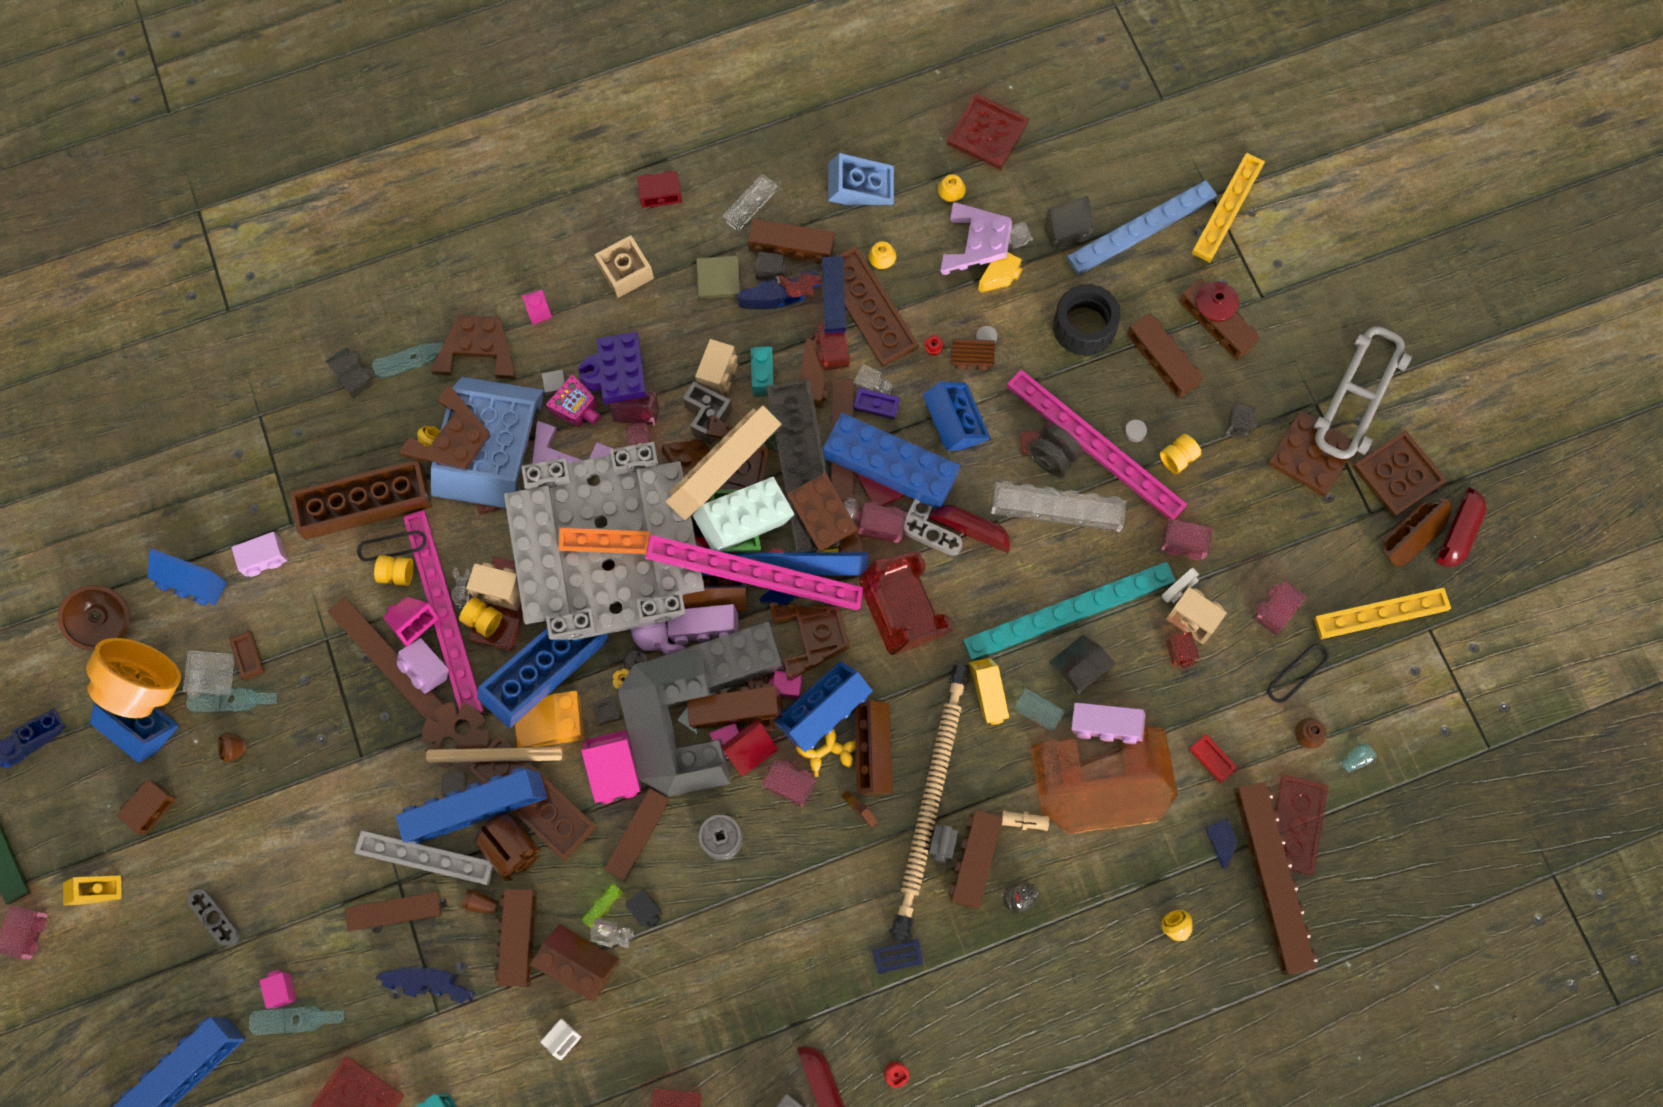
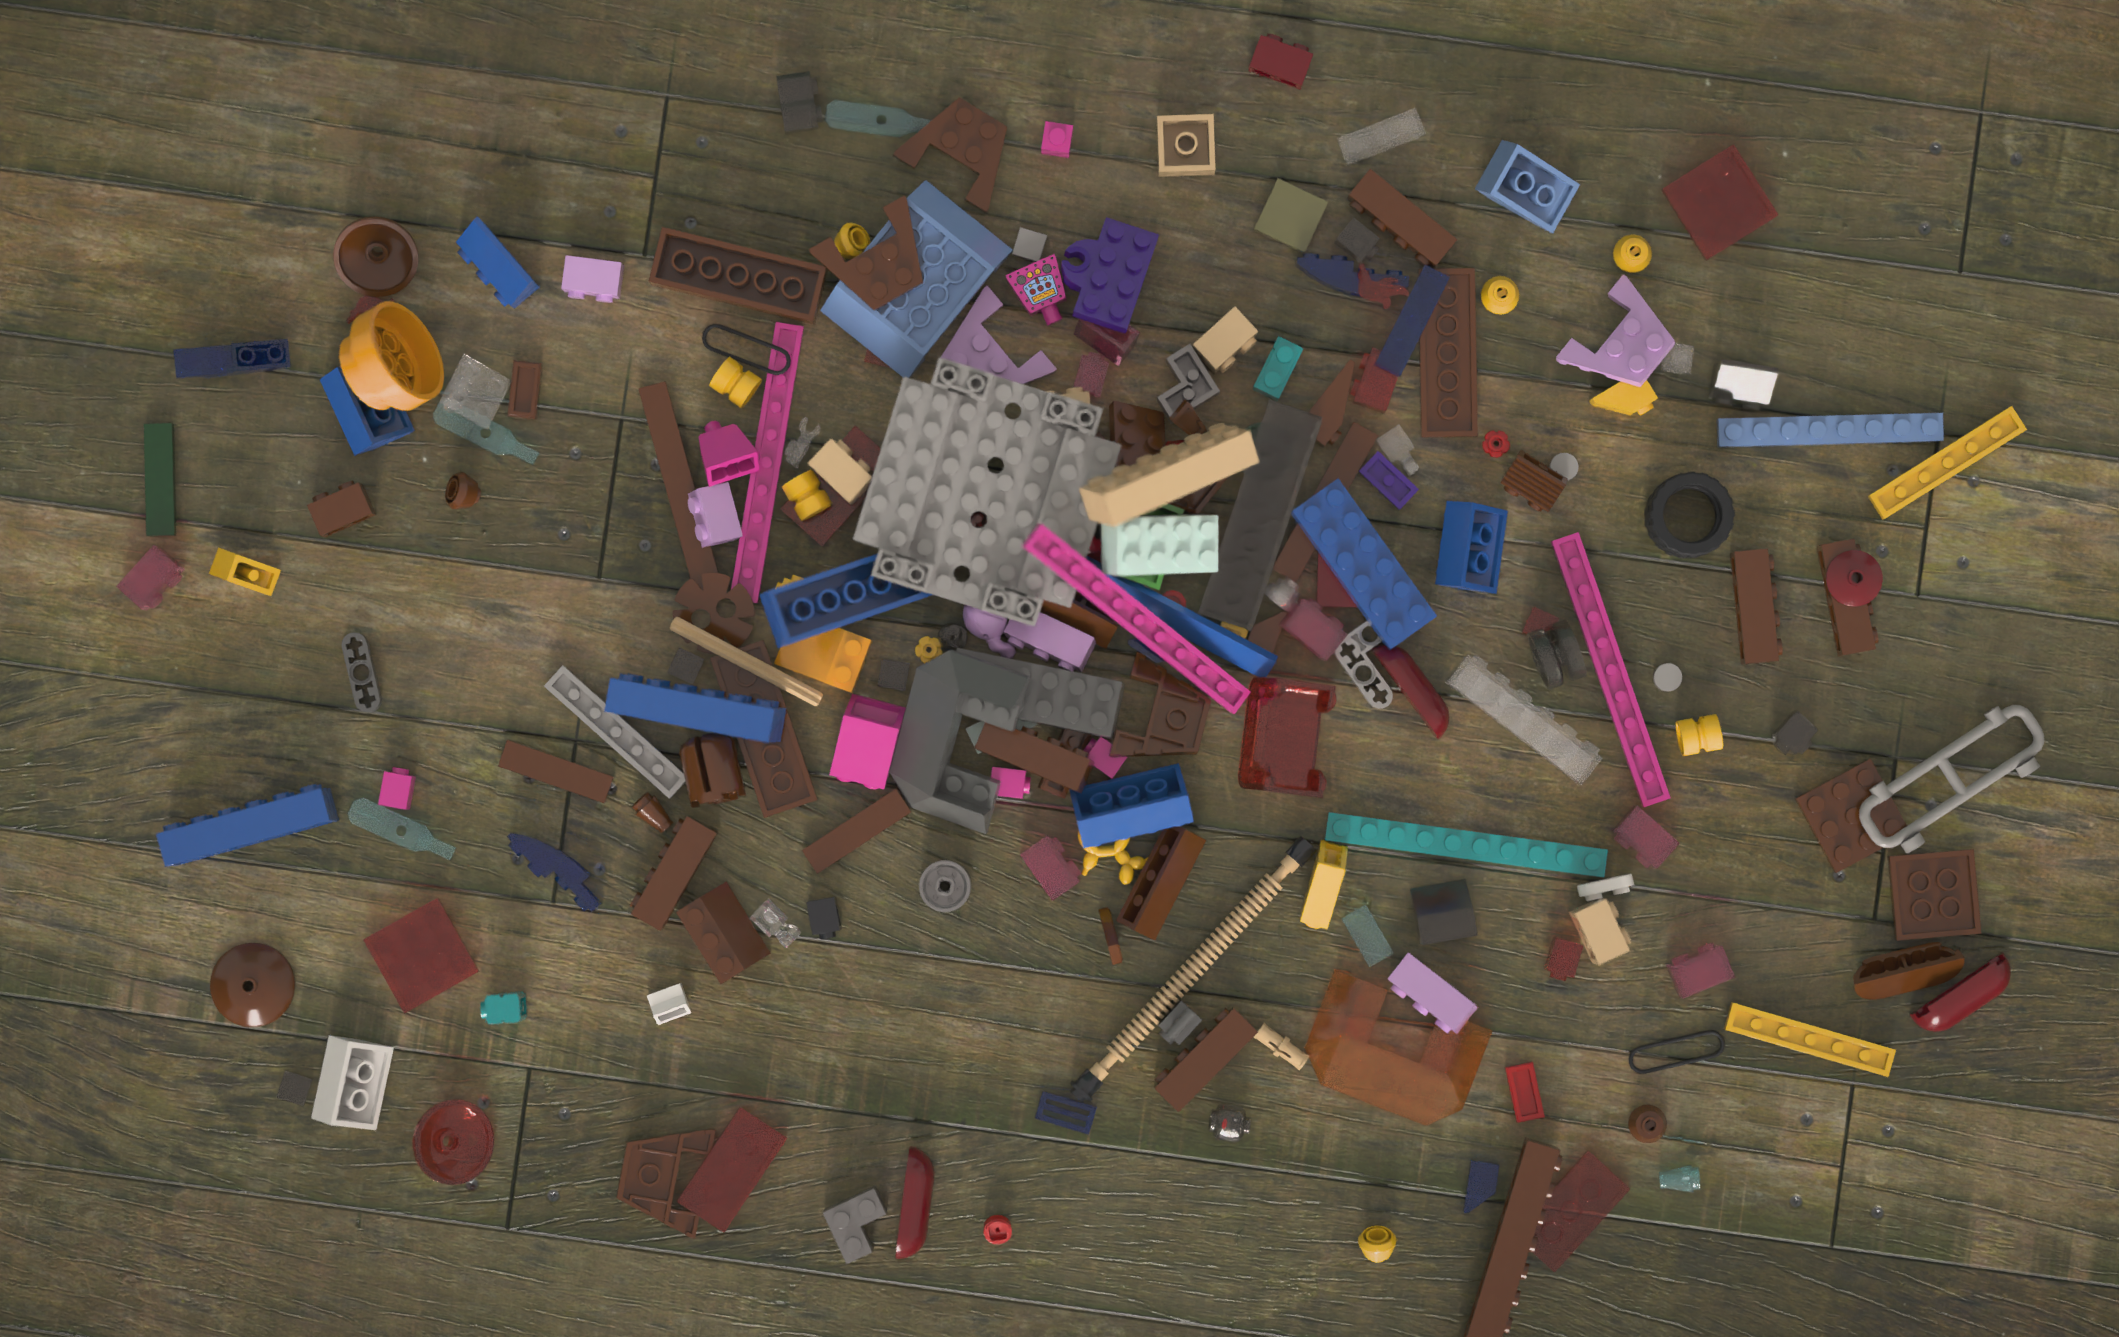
camera: 25 degrees right, 15 degrees up
orange plate [559,528,651,554] -> none
clear neon green pin [581,883,623,928] -> none
dark red tile [721,719,778,777] -> none
reddish brown plate [787,473,858,552] -> none

